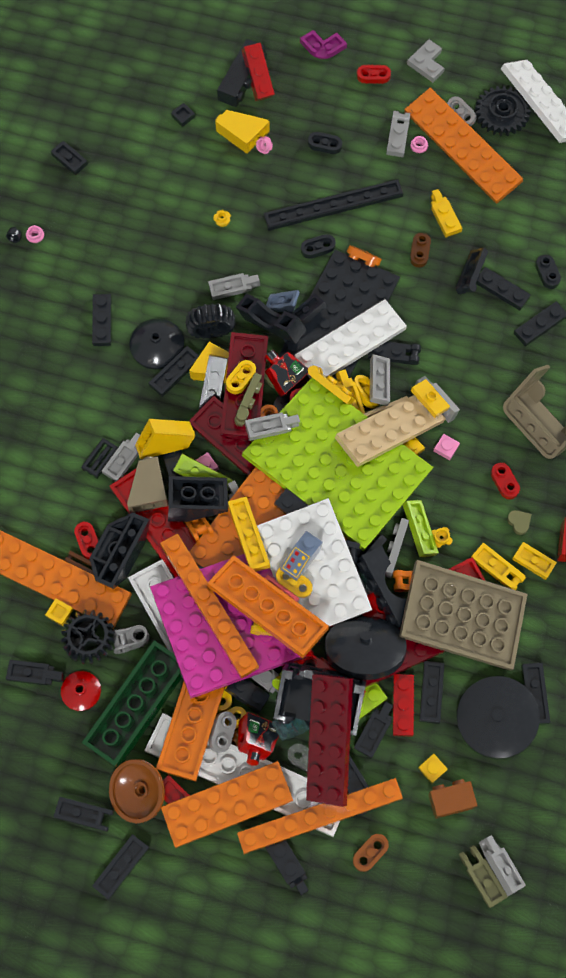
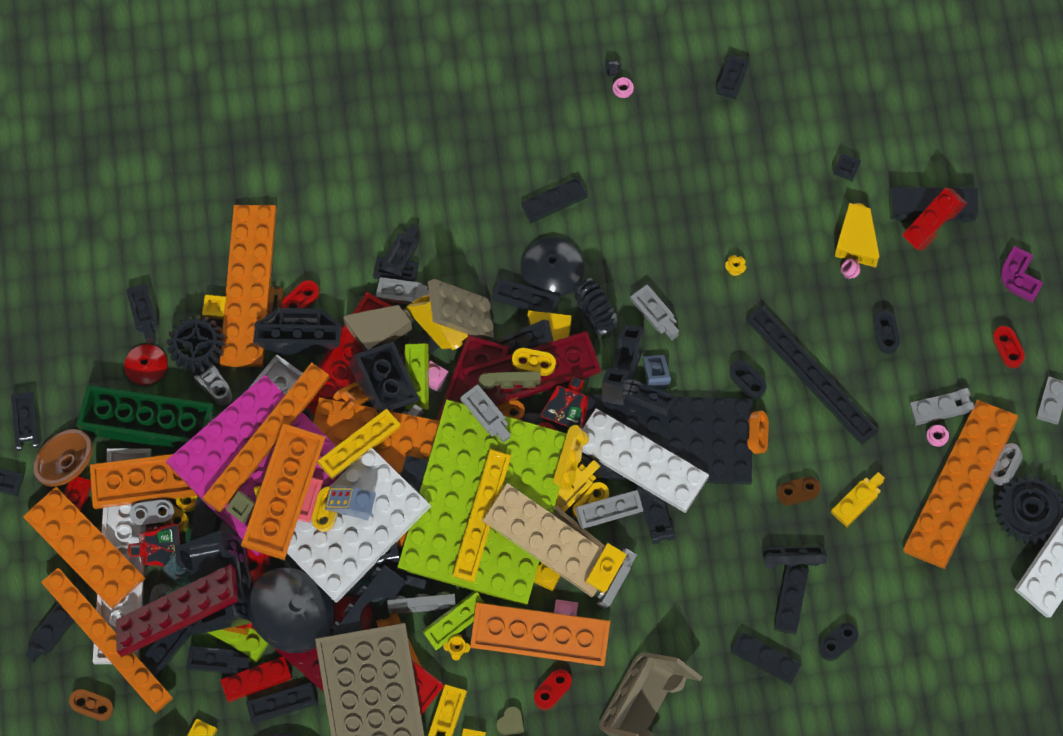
camera: 70 degrees right, 0 degrees up
none -> olive plate [226,491,255,523]
none -> black hinge [382,224,419,276]
none -> dark tan plate [428,279,494,341]
none -> yellow tile [452,449,511,583]
none -> orange plate [470,602,611,666]

